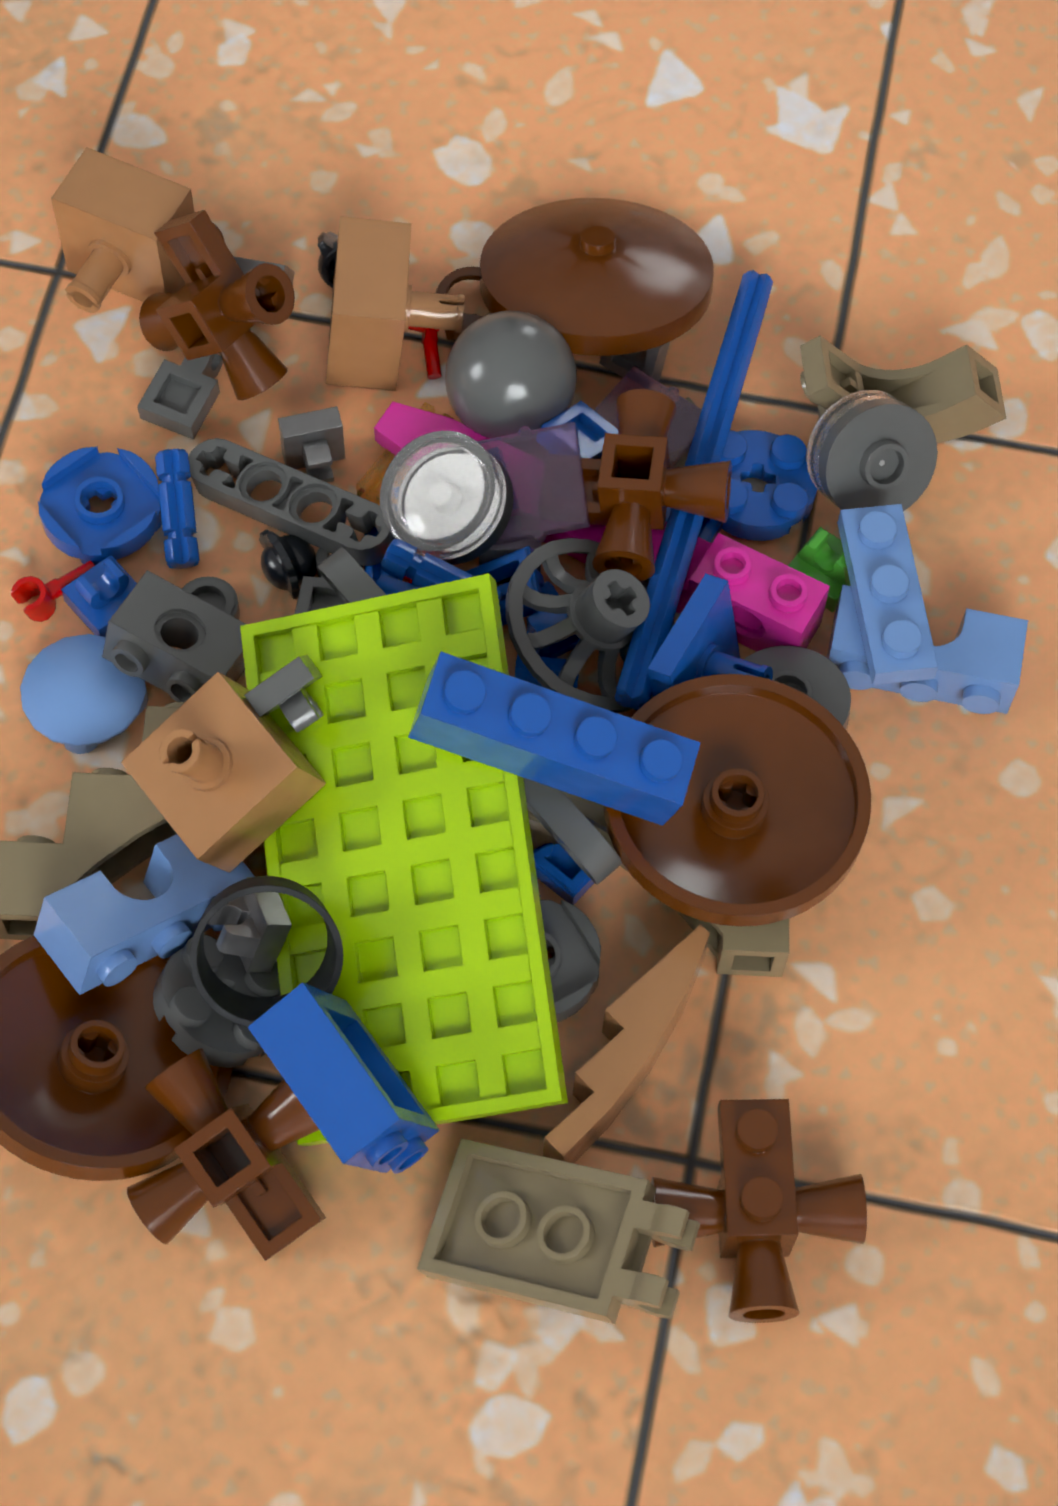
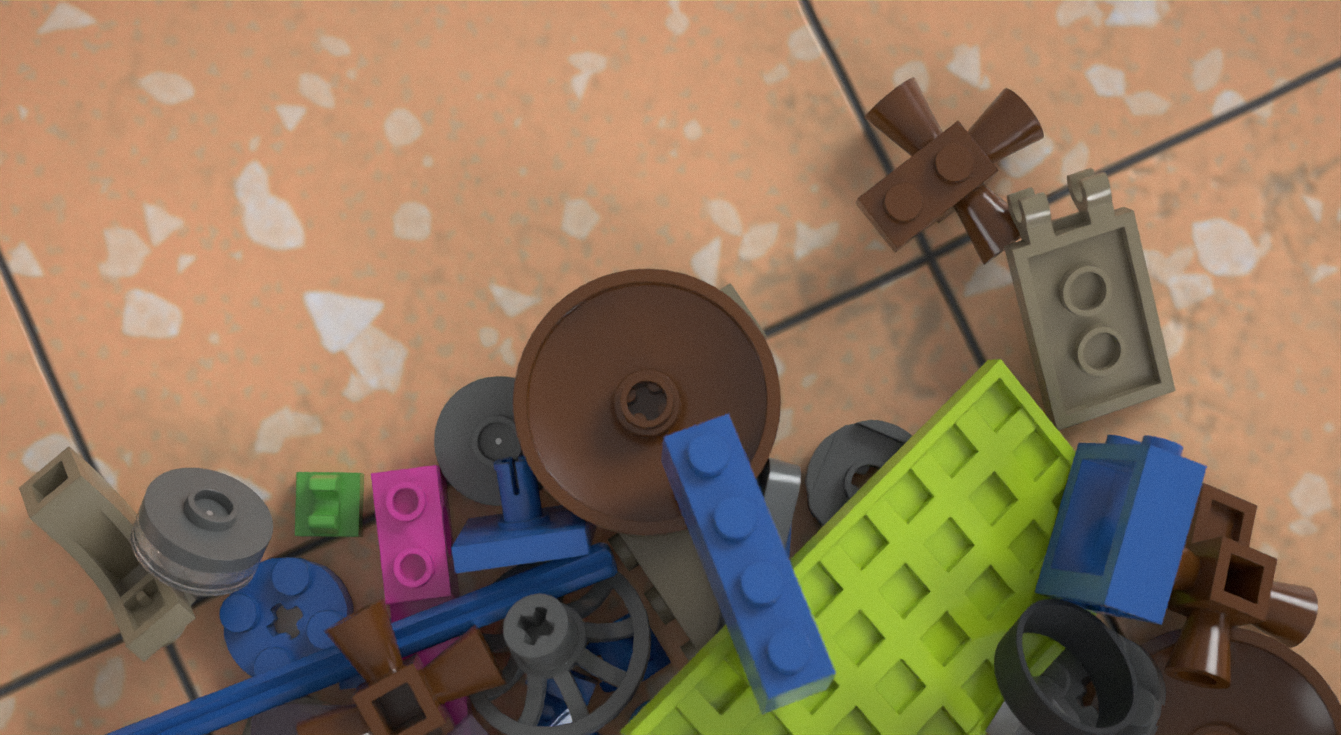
camera: 120 degrees left, 20 degrees up
medium nougat slope [543,924,710,1163] -> none
medium blue arch [827,585,1028,714] -> none
medium blue plate [837,504,938,685] -> none

